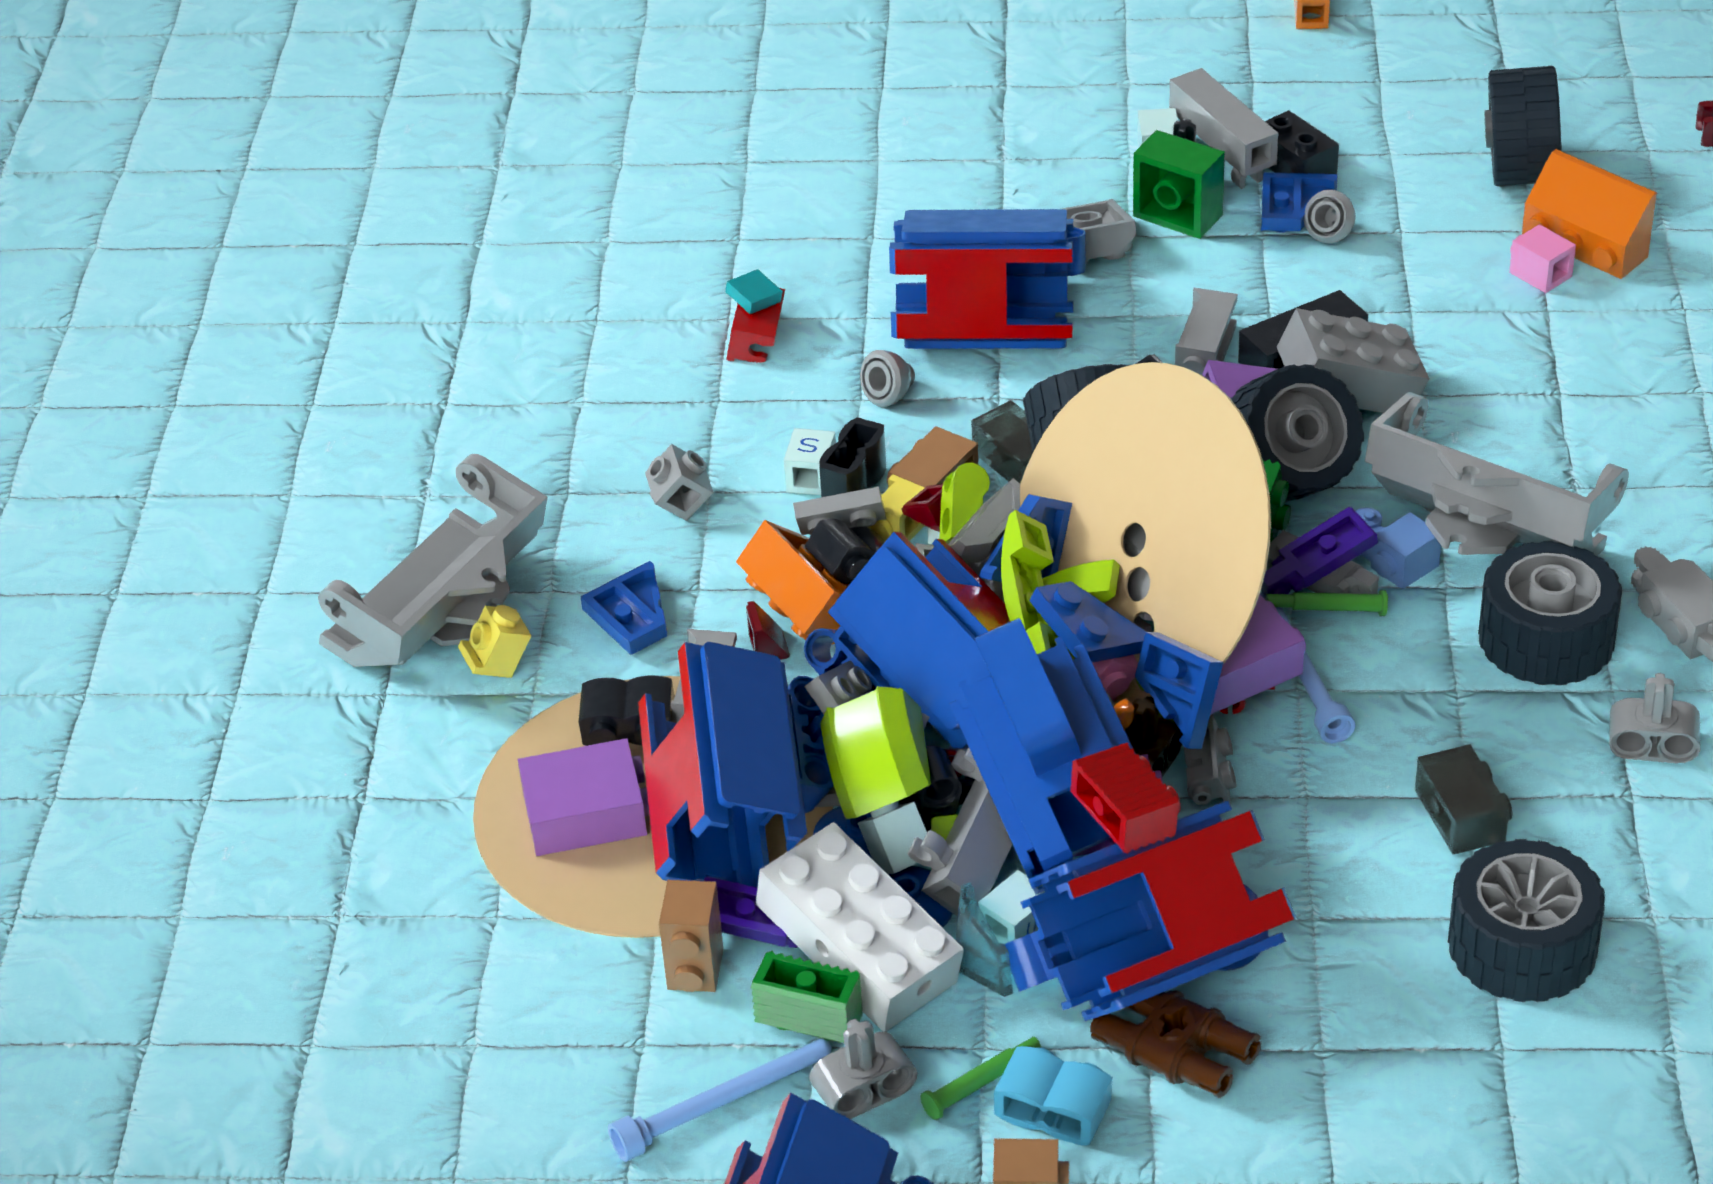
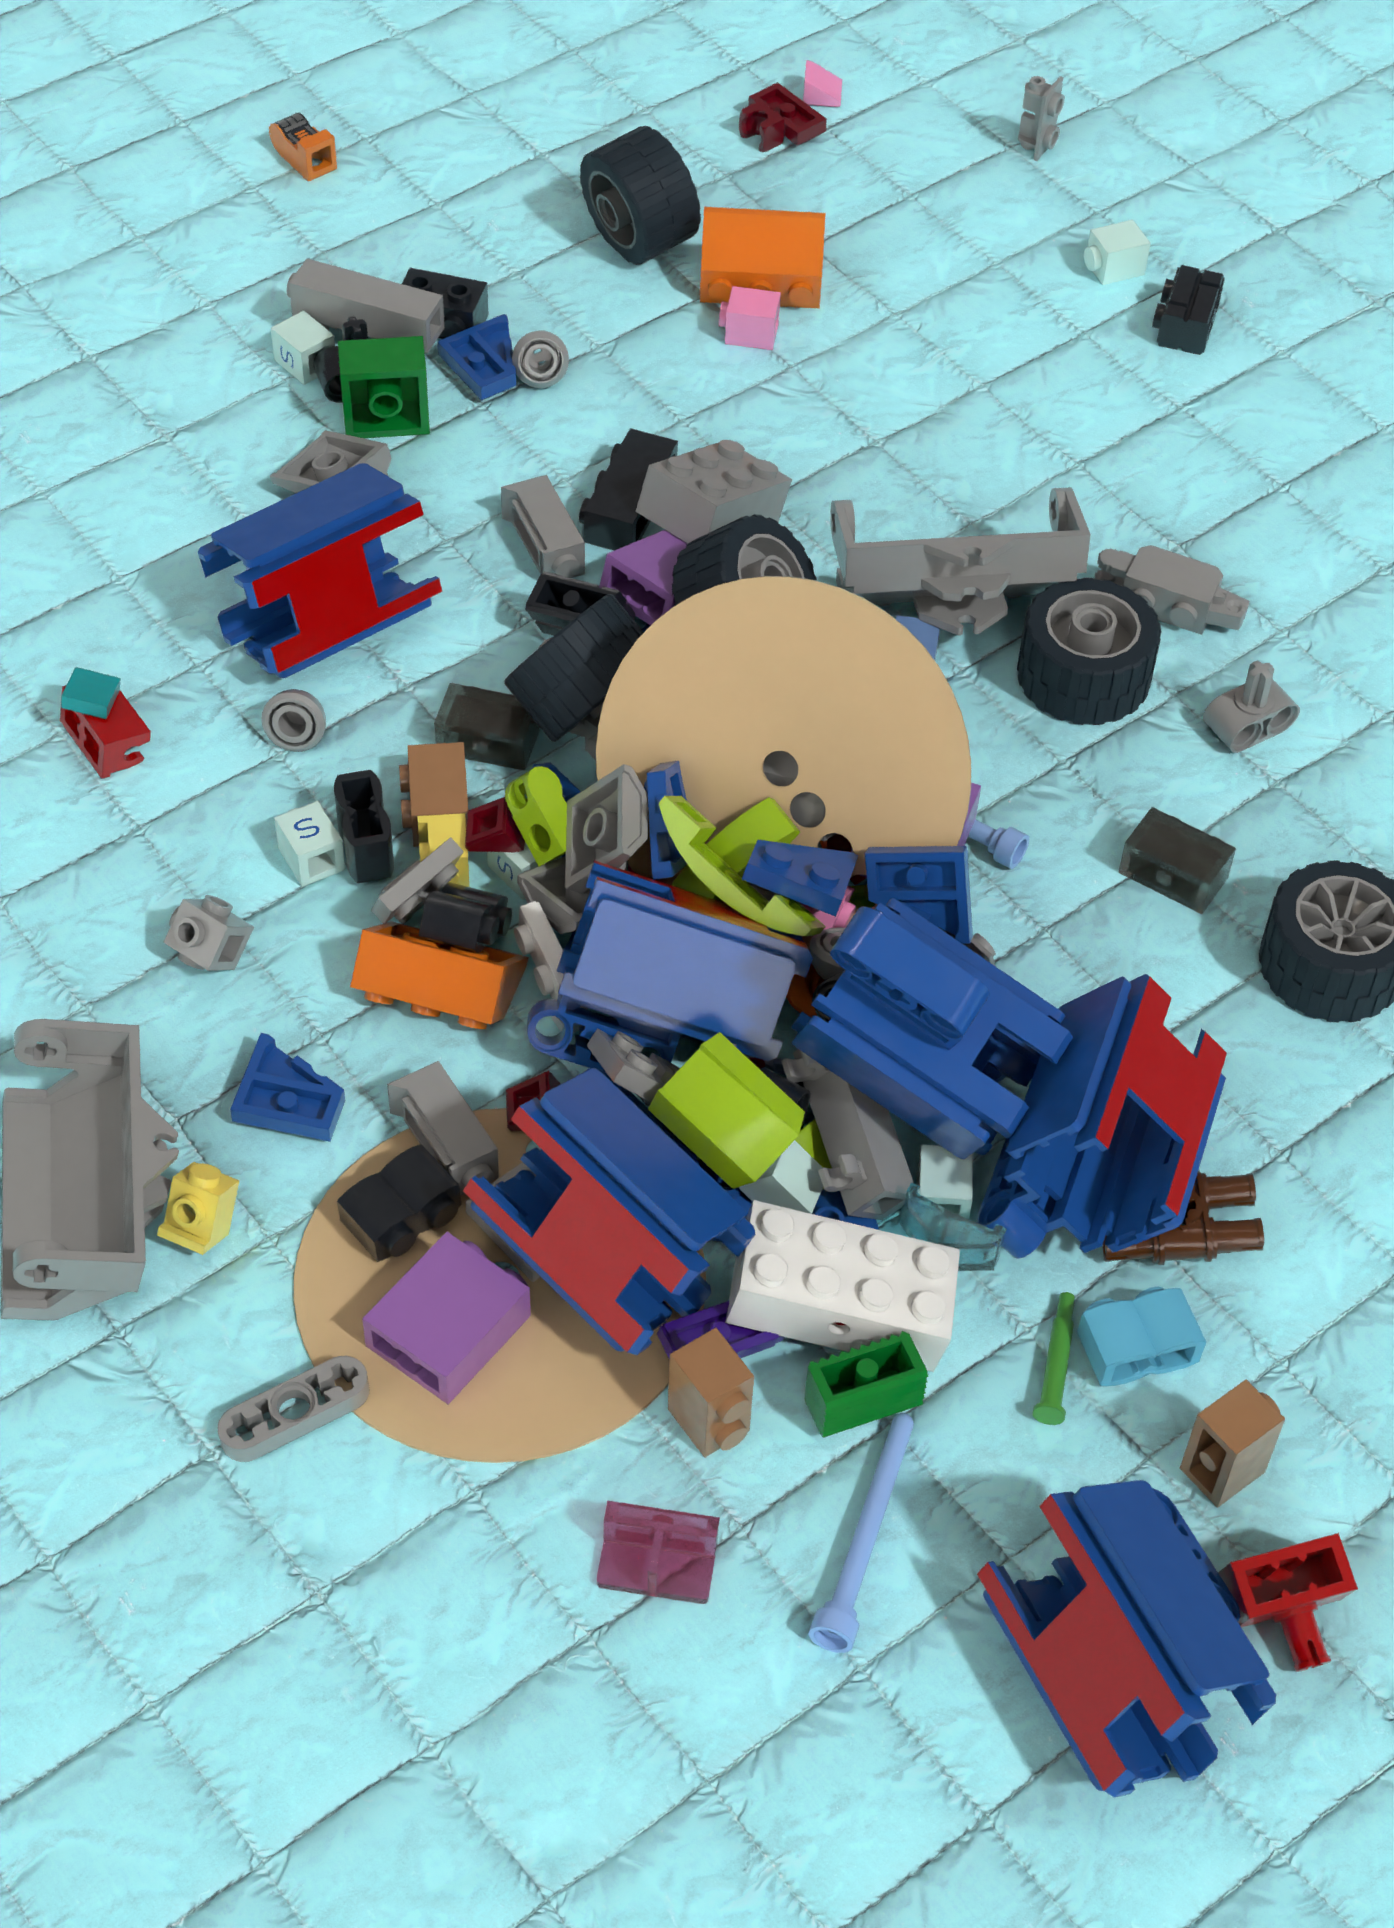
camera: 45 degrees left, 10 degrees up
dark red slope [746,601,790,660] -> none
light grey beam [809,1019,918,1119] -> none
red brick [1070,742,1181,854] -> none
none -> light grey beam [218,1356,369,1462]
none -> clear pink panel [597,1501,720,1604]

